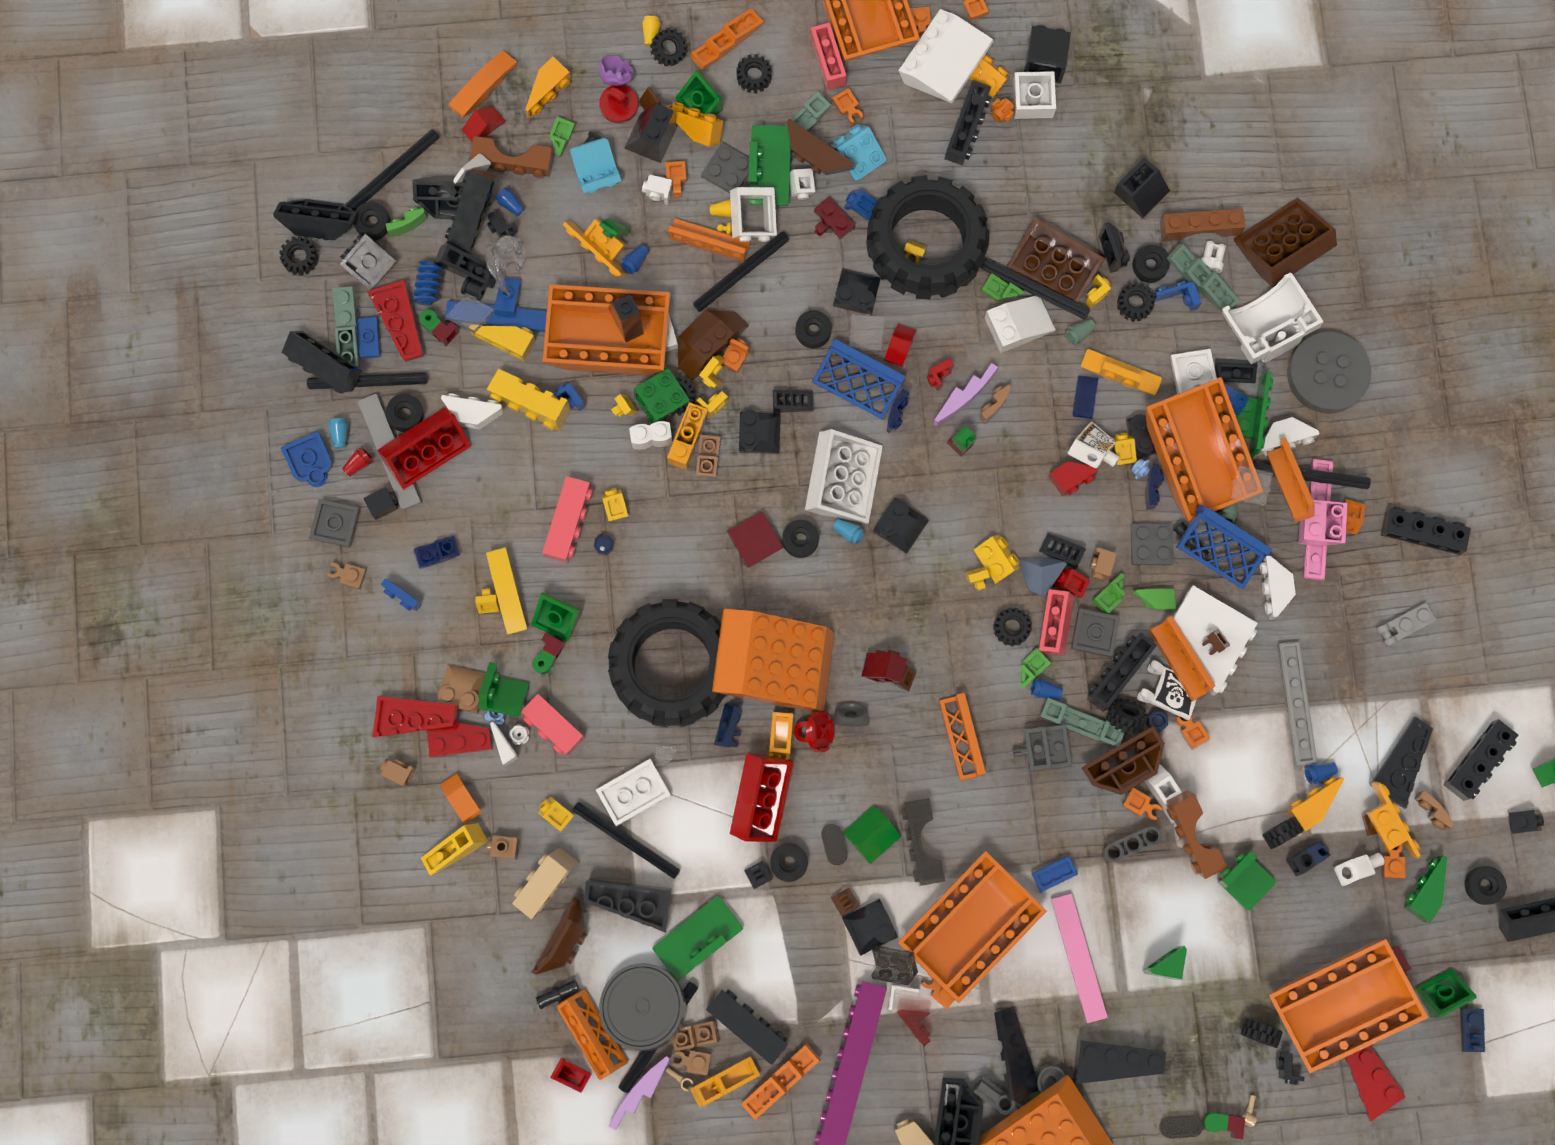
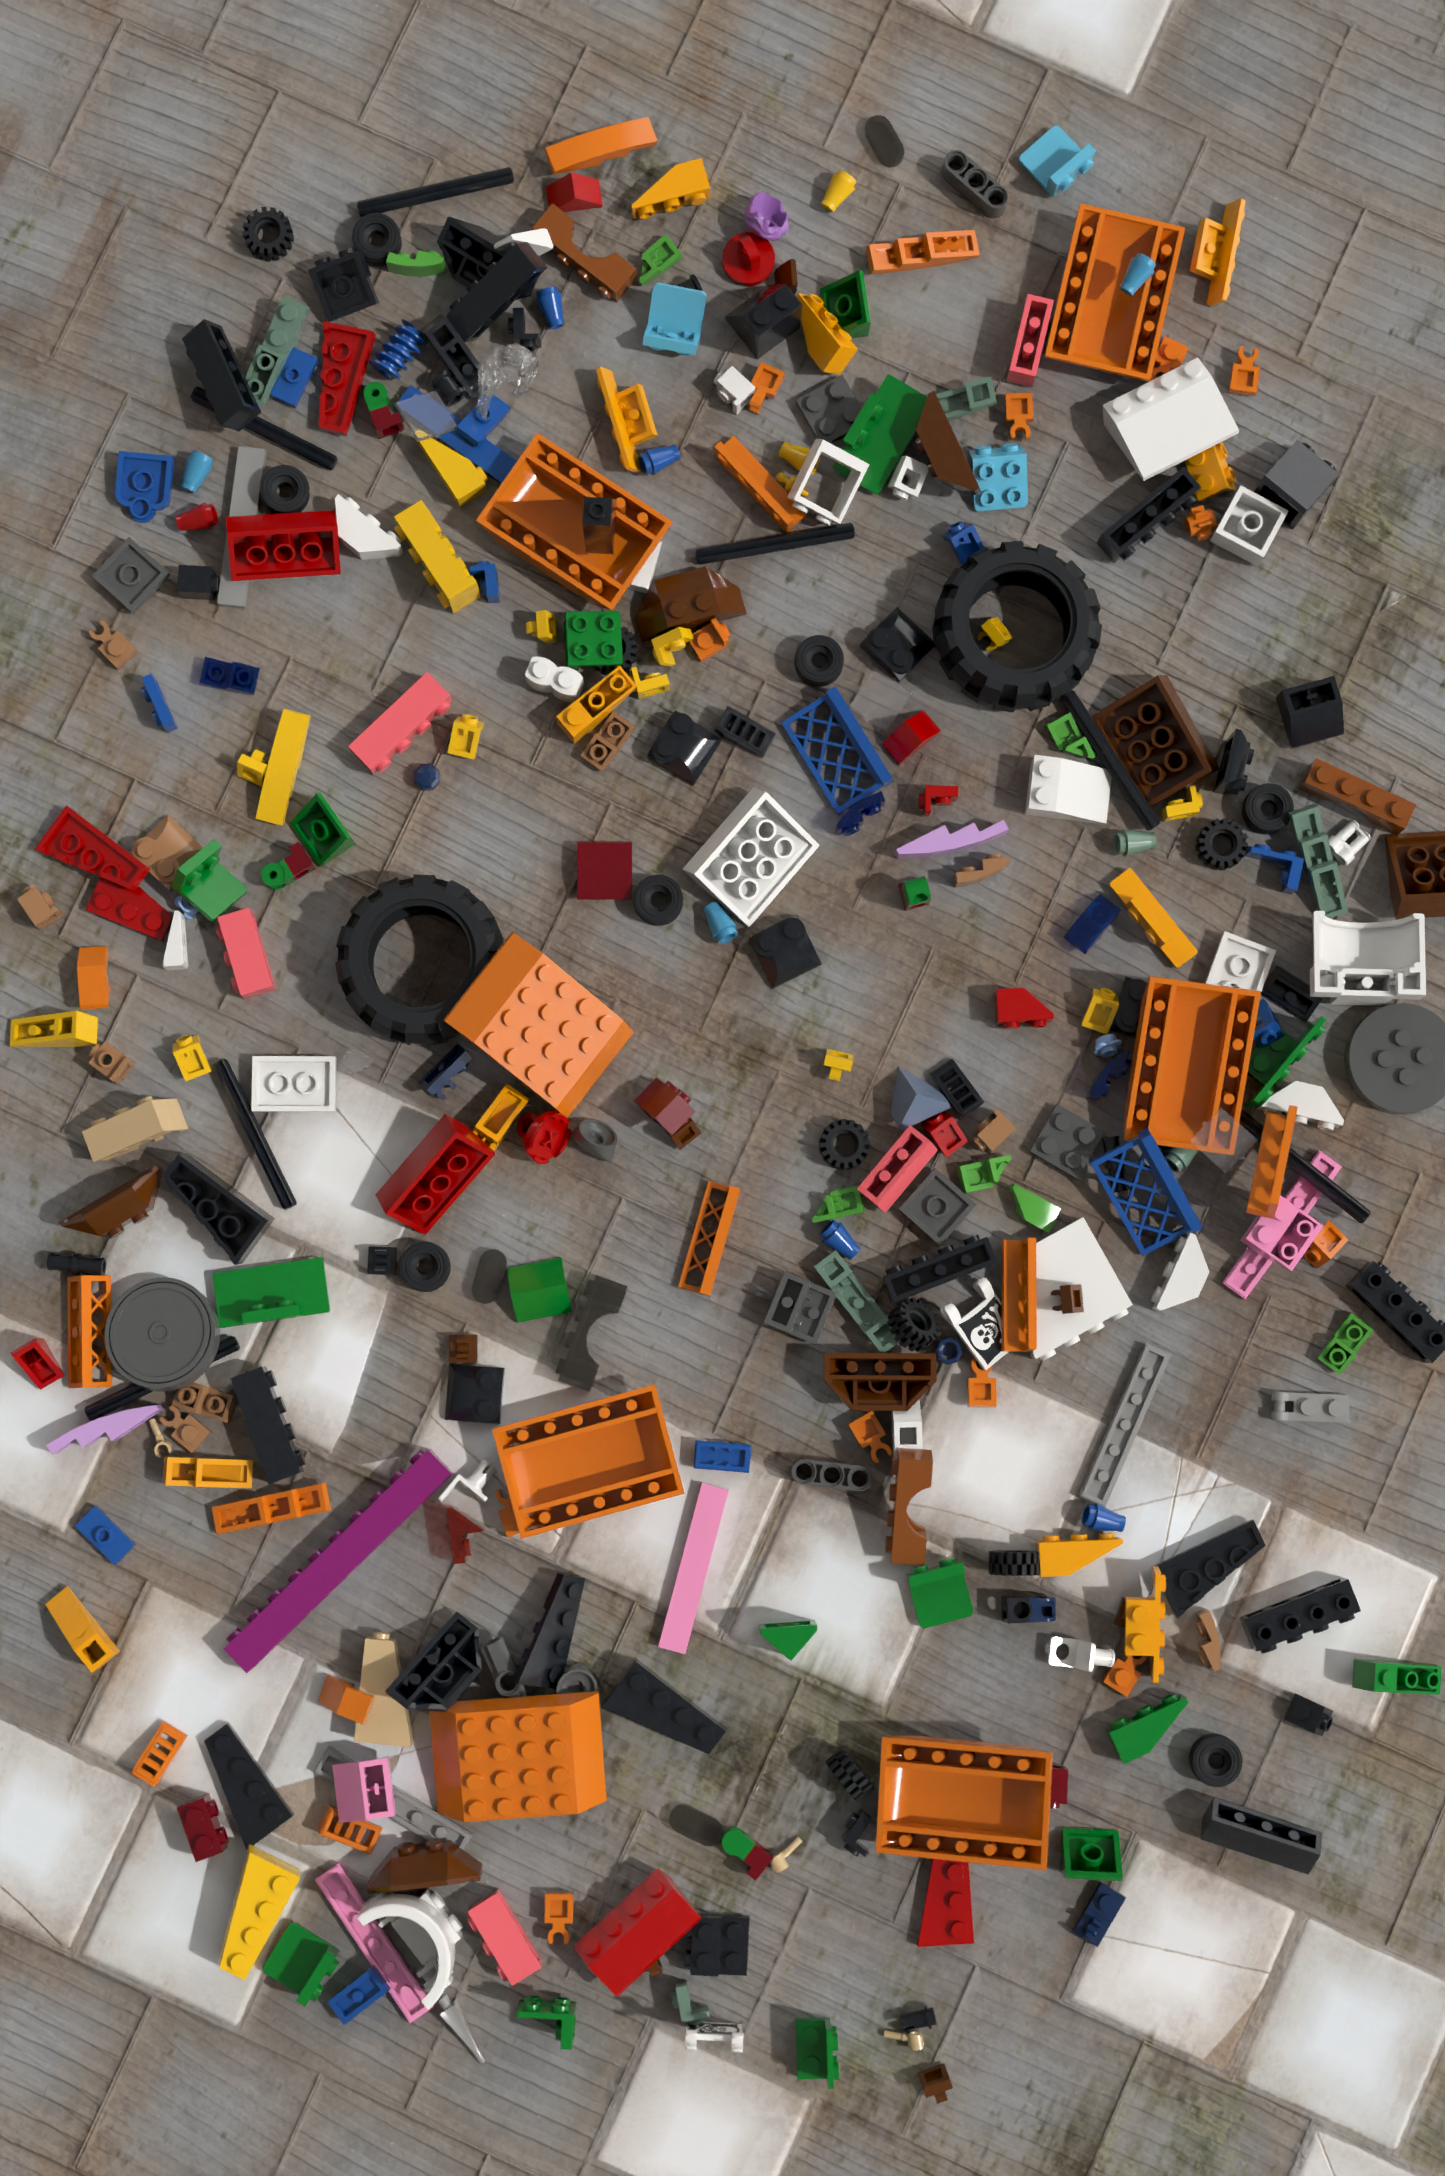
camera: 25 degrees right, 5 degrees up
black wedge [273,199,357,241] -> none
white plate [509,724,529,745] -> none
green slope [599,218,631,239] -> none
black tyre [650,28,688,66] -> none
black tyre [736,54,772,94] -> none
dark red plate [814,197,855,240] -> none
clear smoke bracket [871,946,918,985] -> none
yellow bracket [974,535,1021,584] -> none
white torso [1067,422,1120,468] -> none
none -> bright green slope [1317,1312,1374,1375]

